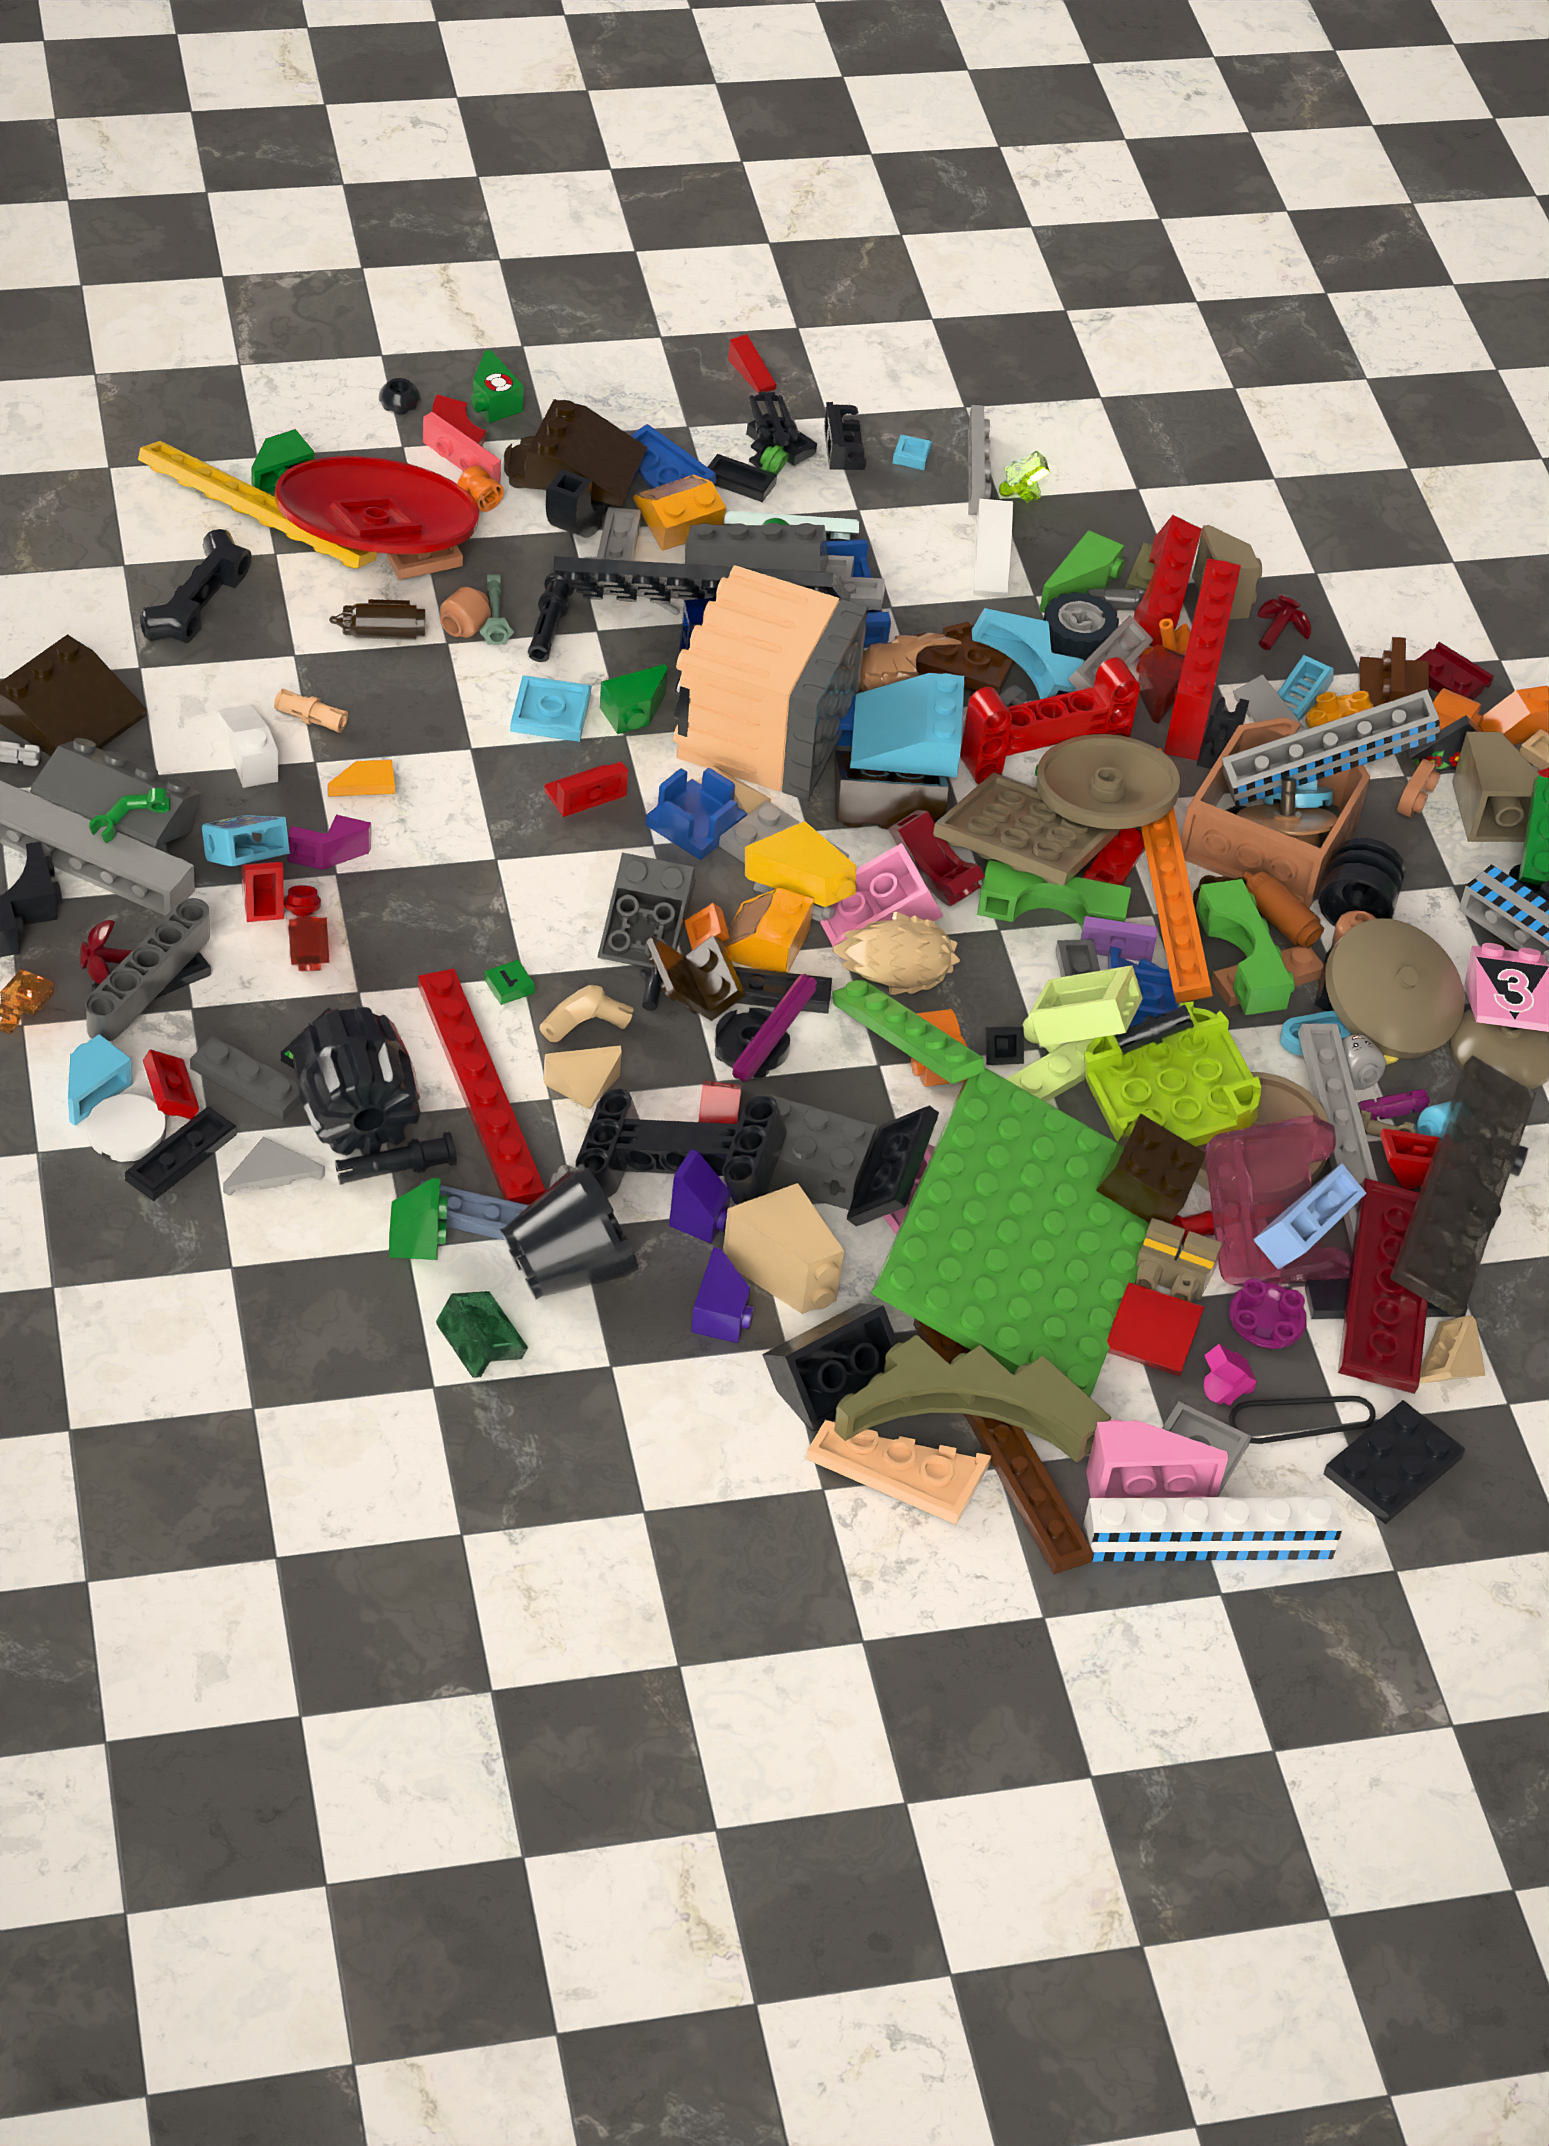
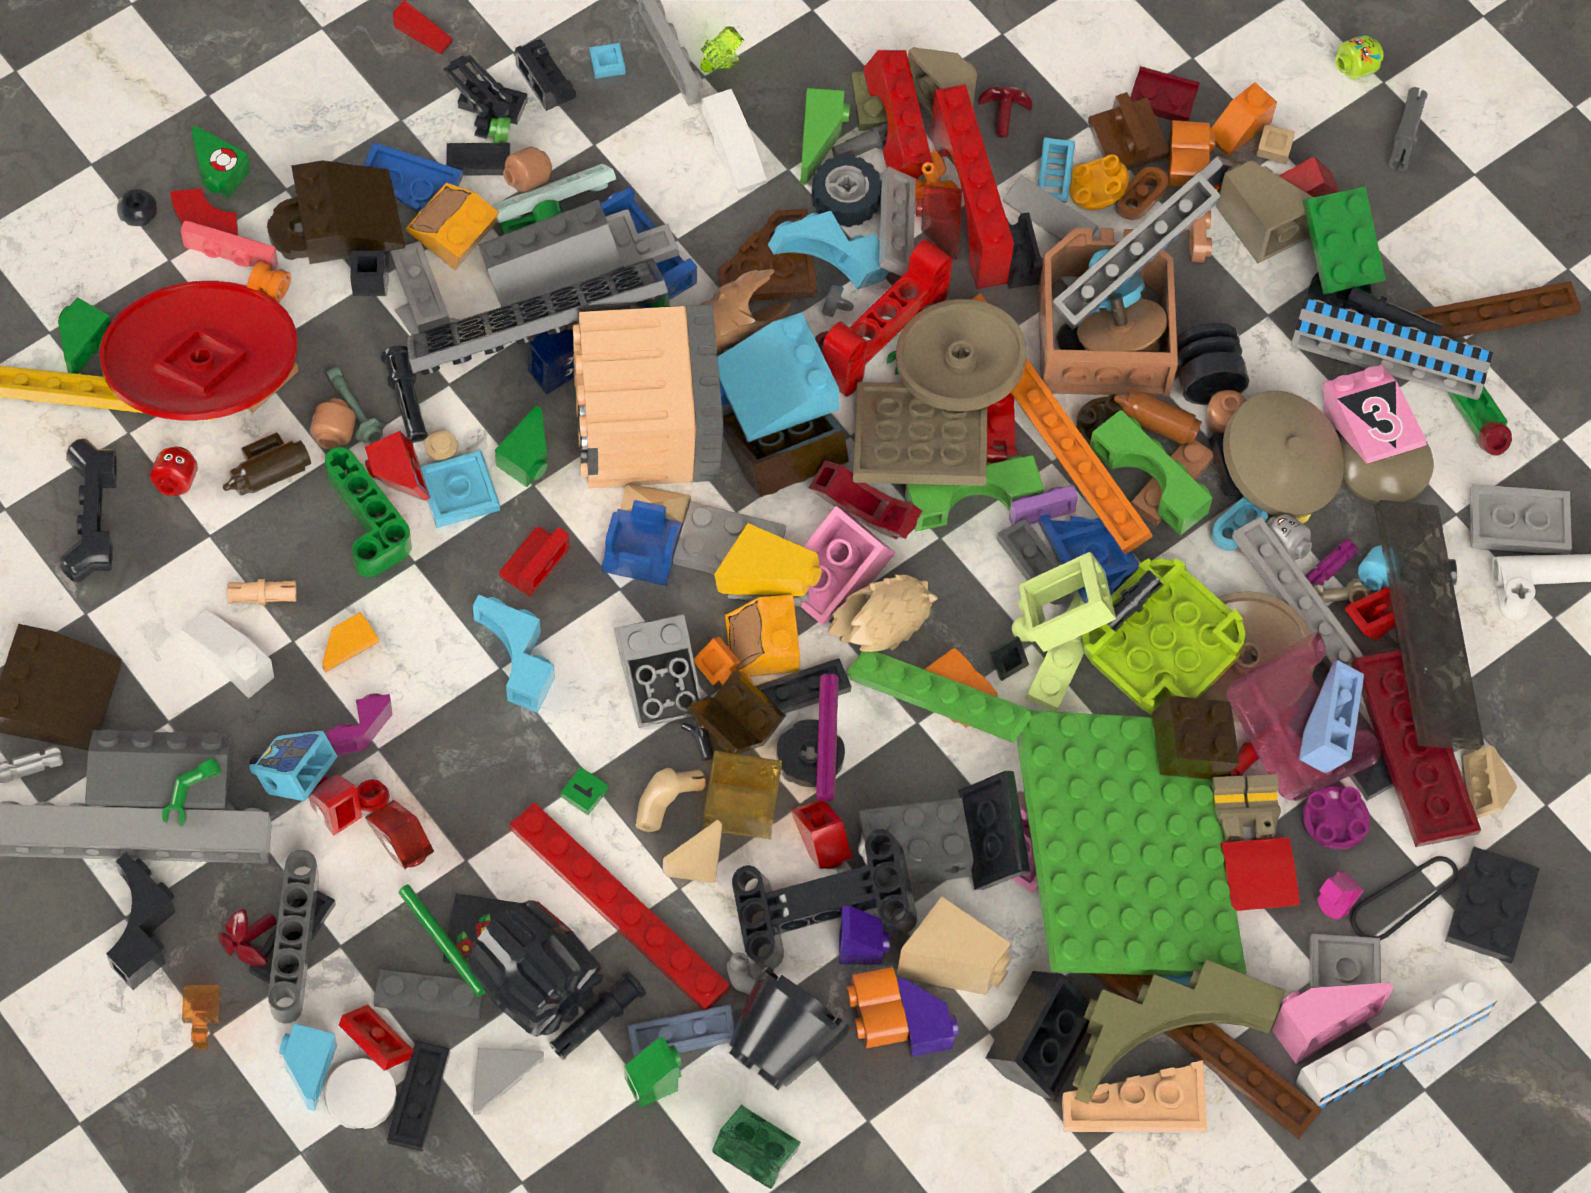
camera: 25 degrees left, 15 degrees up
none -> red head [150,446,198,496]
none -> green beam [325,447,412,577]
none -> red slope [365,431,431,501]
none -> green bar [398,884,486,997]
none -> tan plate [425,431,458,462]
none -> medium azure arch [473,595,555,713]
none -> nougat head [503,146,552,193]
none -> clear yellow slope [703,751,782,840]
none -> orange brick [846,967,909,1048]

